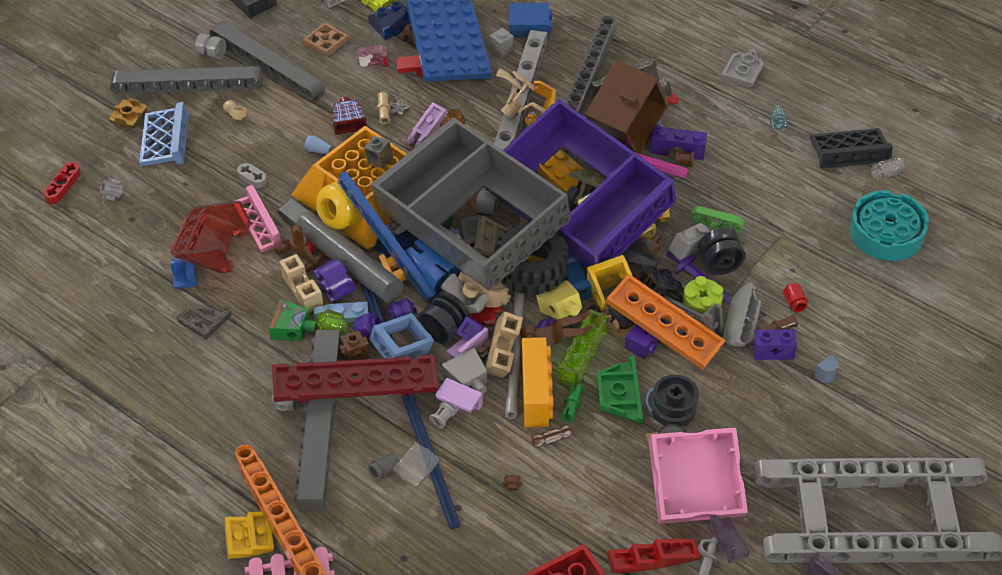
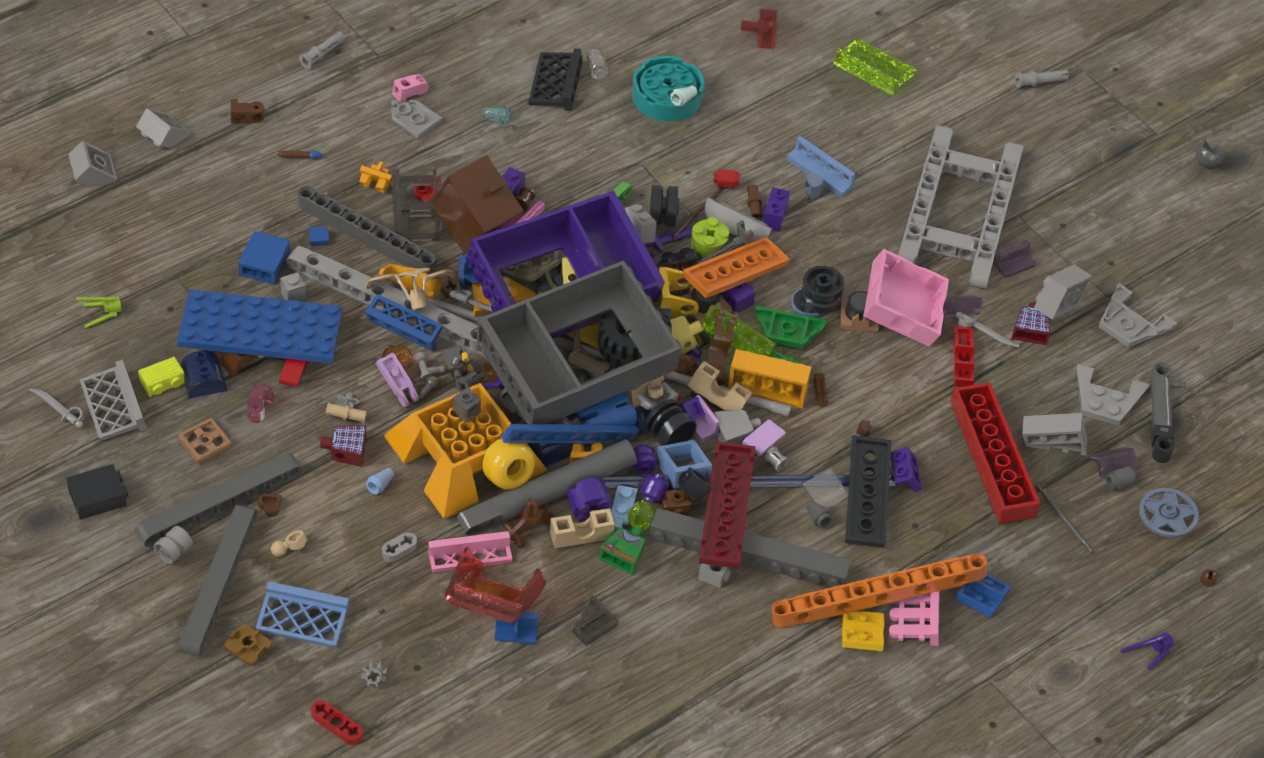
camera: 80 degrees left, 0 degrees up
none -> reddish brown tile [258,494,282,517]
none -> reddish brown piece [278,151,323,159]
none -> blue tile [309,226,329,246]
none -> light orange hips [359,161,394,193]
none -> blue fence [365,294,443,351]
none -> bright pink leg [392,74,429,102]
none -> light aqua cone [671,86,697,106]
none -> reddish brown piece [672,187,722,238]
none -> reddish brown brick [674,354,698,375]
none -> black brick [678,467,712,502]
none -> medium blue fence [786,136,856,198]
none -> black plate [845,435,892,548]
none -> dark purple bracket [891,446,922,492]

